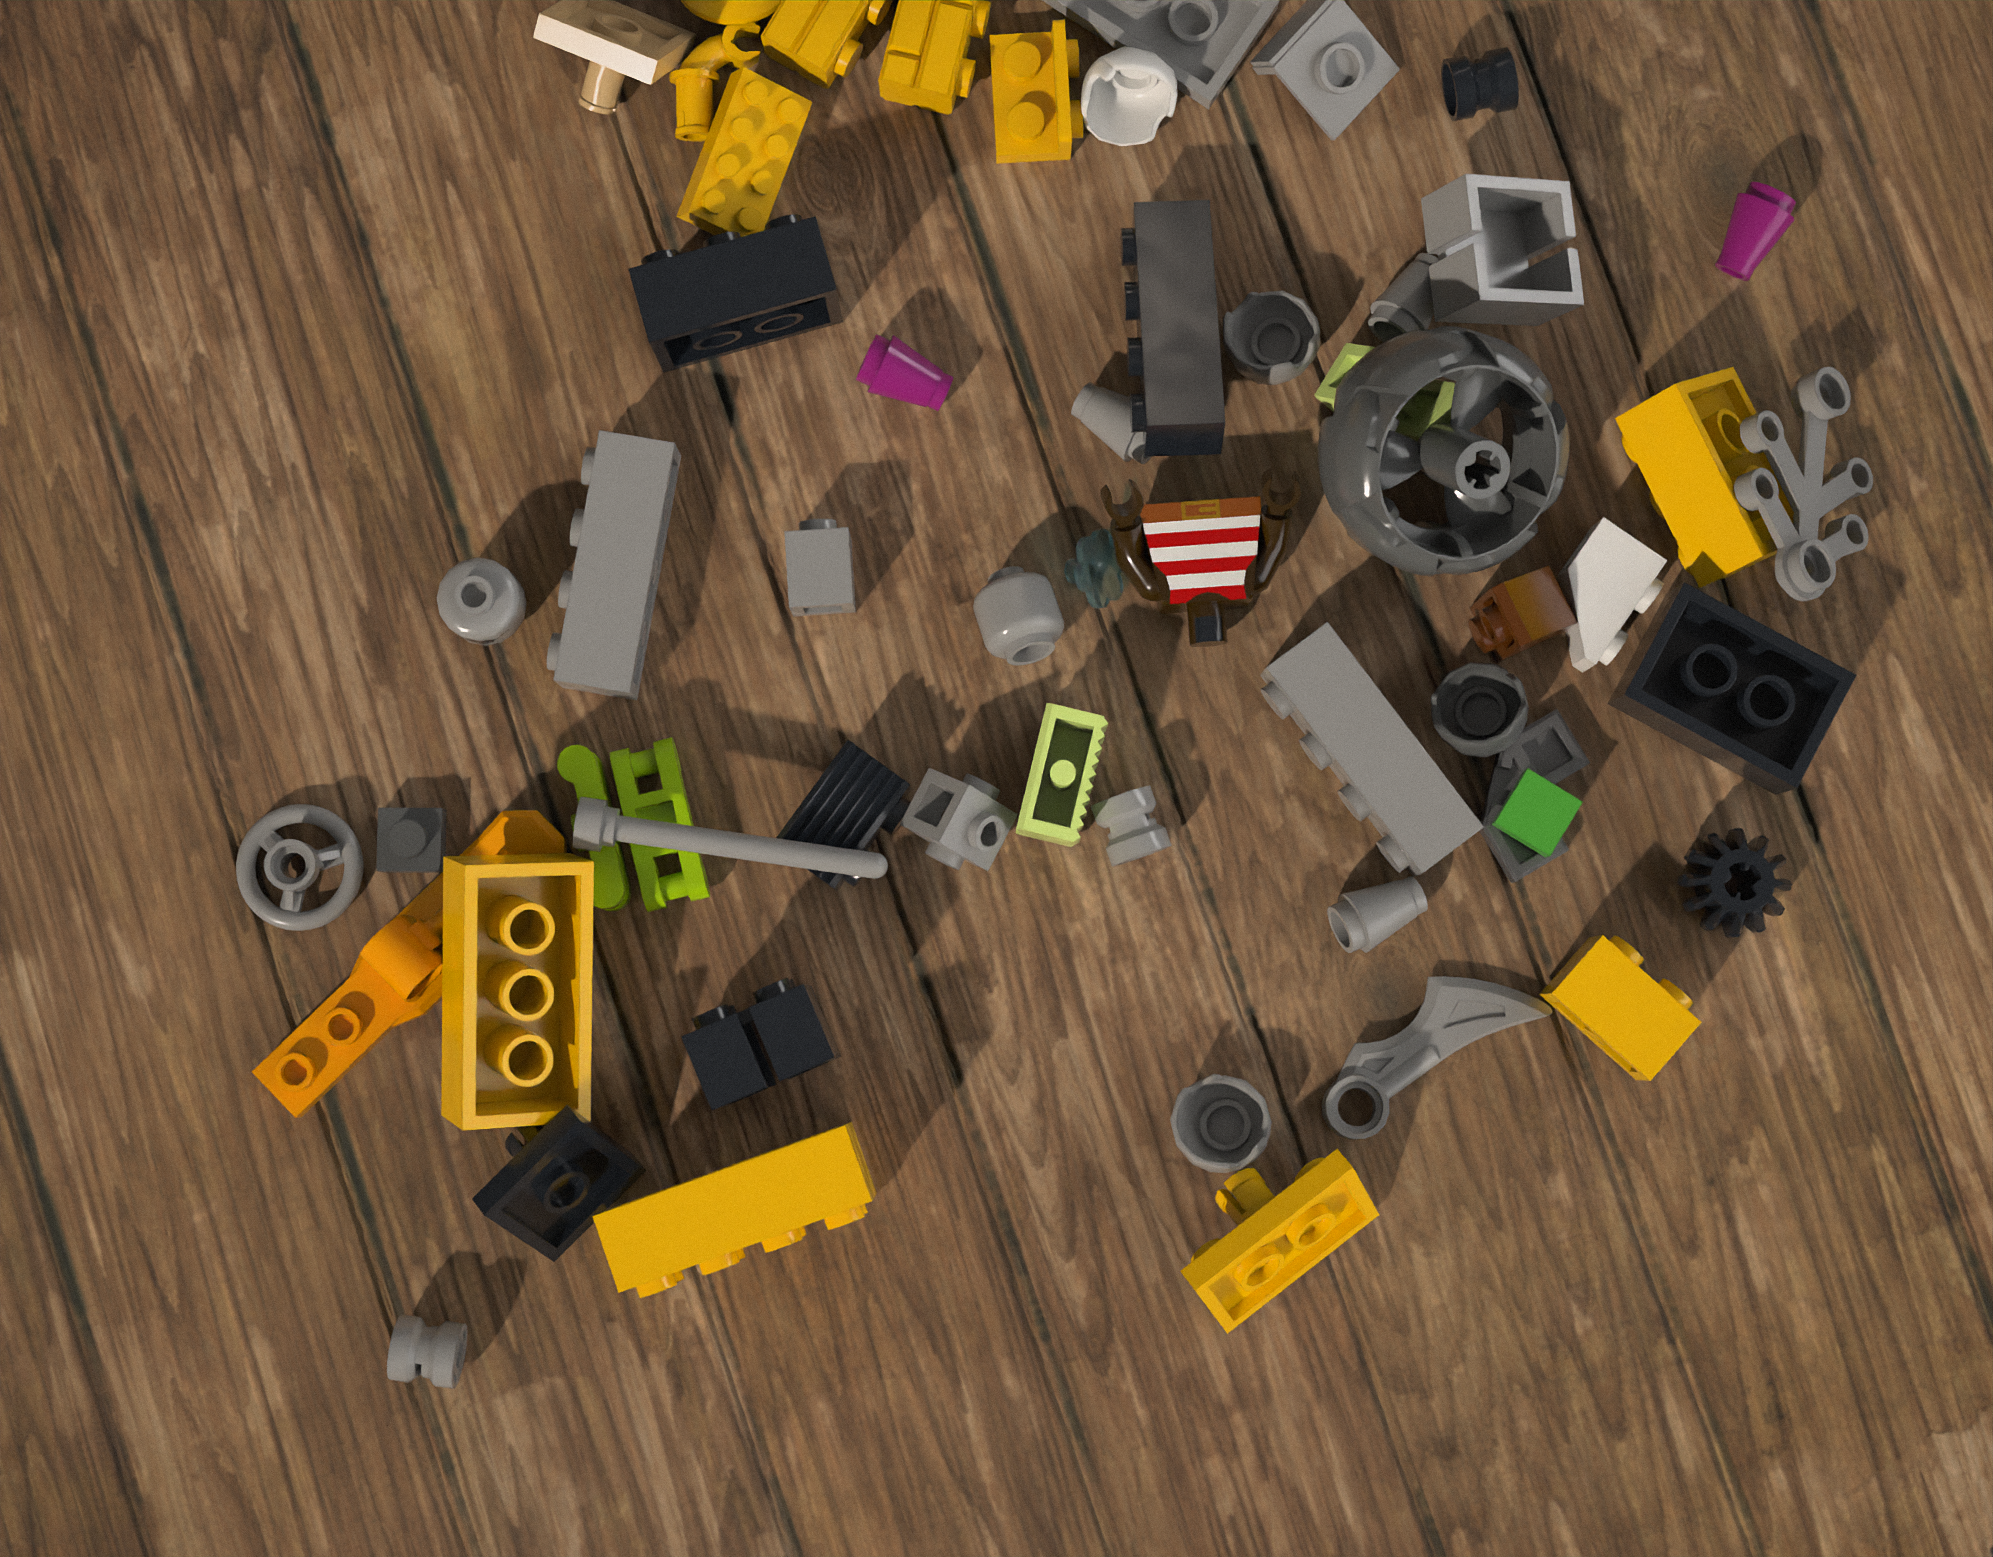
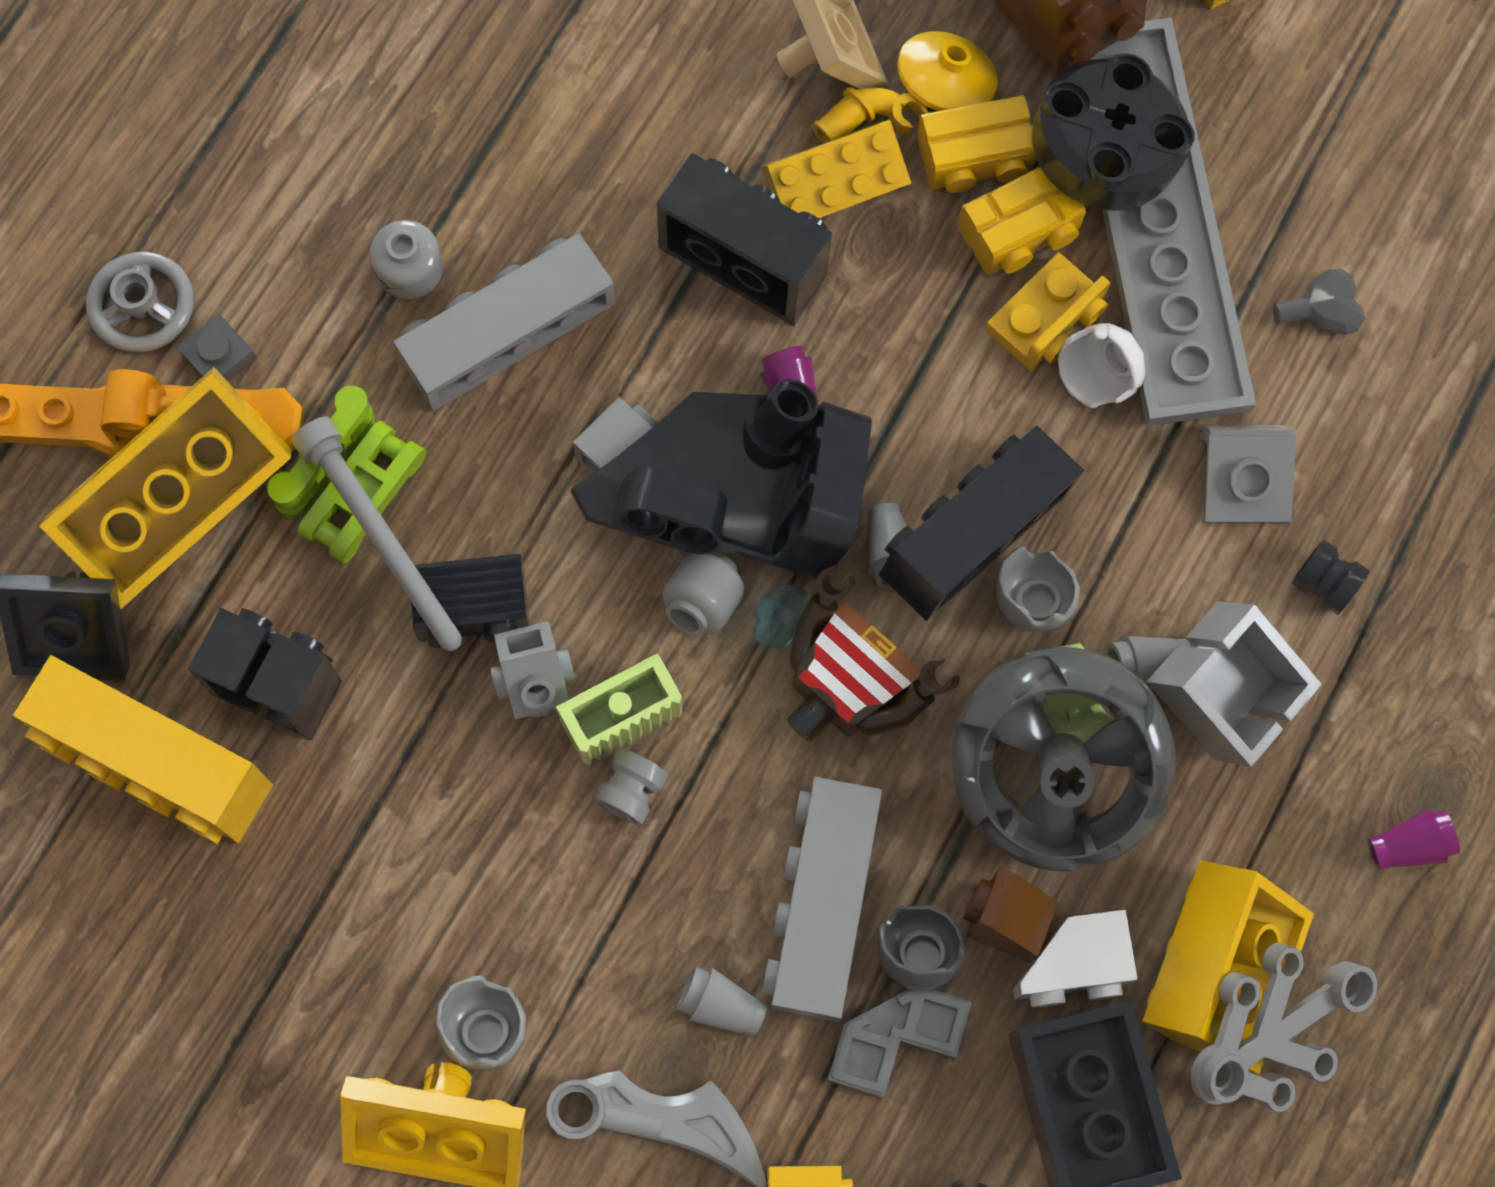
camera: 45 degrees right, 10 degrees down
bright green tile [1491,768,1583,858] -> none
none -> black panel [570,379,872,579]

